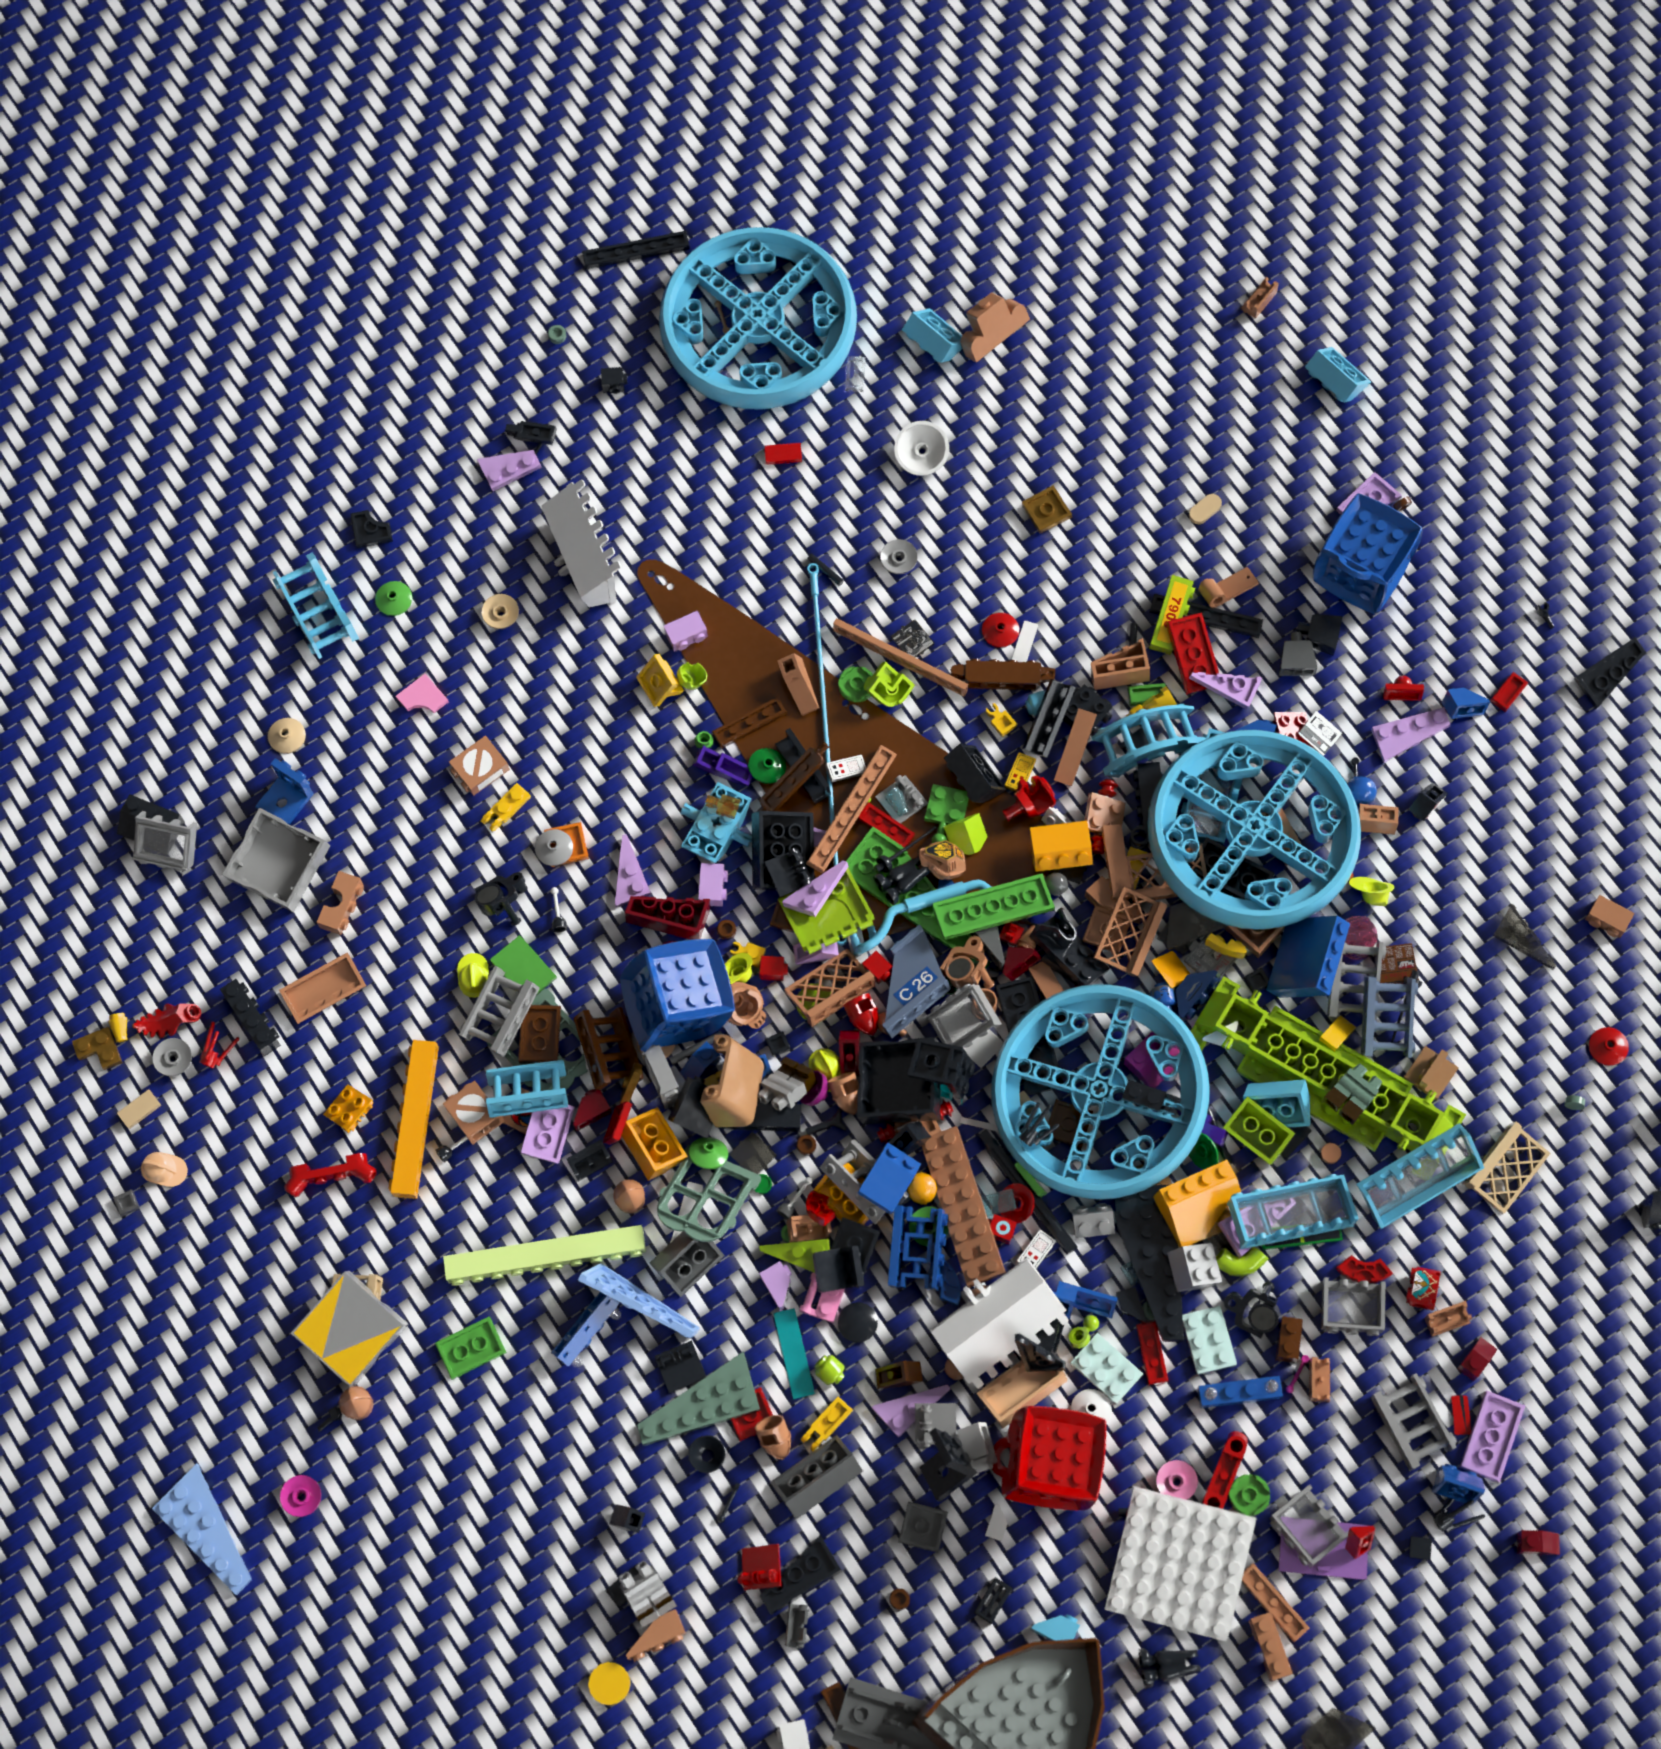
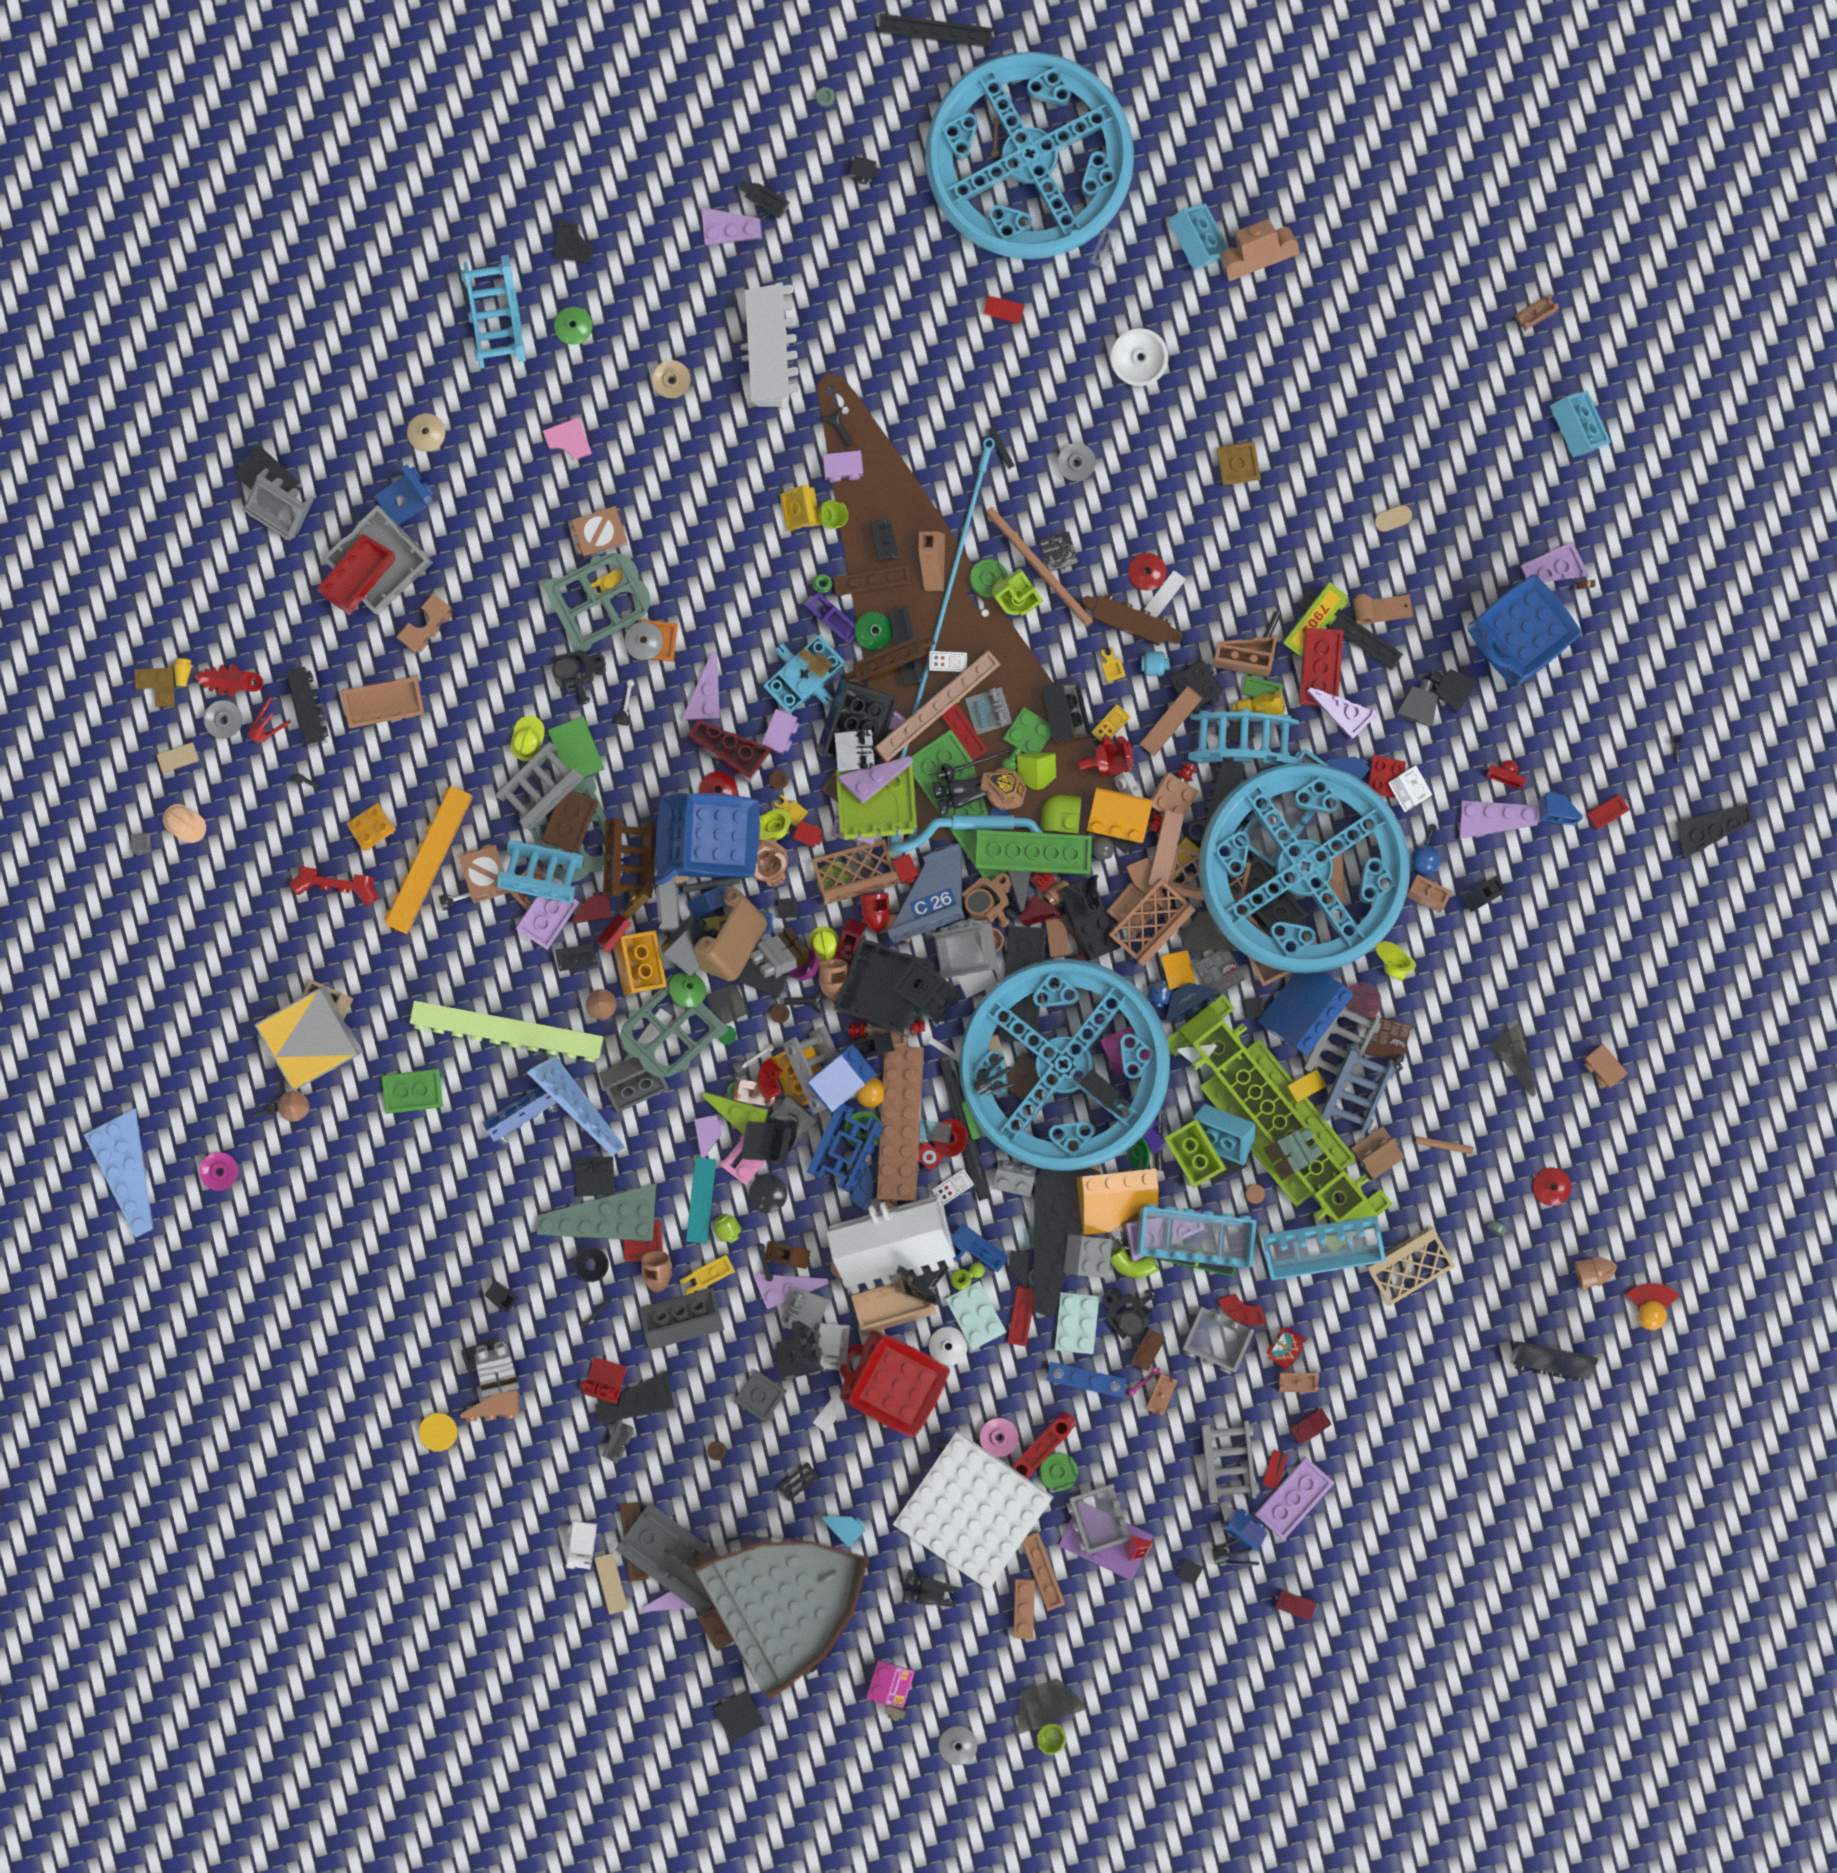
camera: 15 degrees right, 15 degrees up
black fence [1022,679,1076,758] -> none
yellow slope [1205,933,1247,959] -> none
none -> black hand [292,773,320,789]
none -> red slope [317,534,395,615]
none -> sand green window [543,553,650,652]
none -> black hinge [758,1243,774,1282]
none -> black piece [820,408,854,447]
none -> black hinge [870,519,899,563]
none -> lime brick [1040,795,1081,834]
none -> nougat bar [1415,1136,1473,1154]

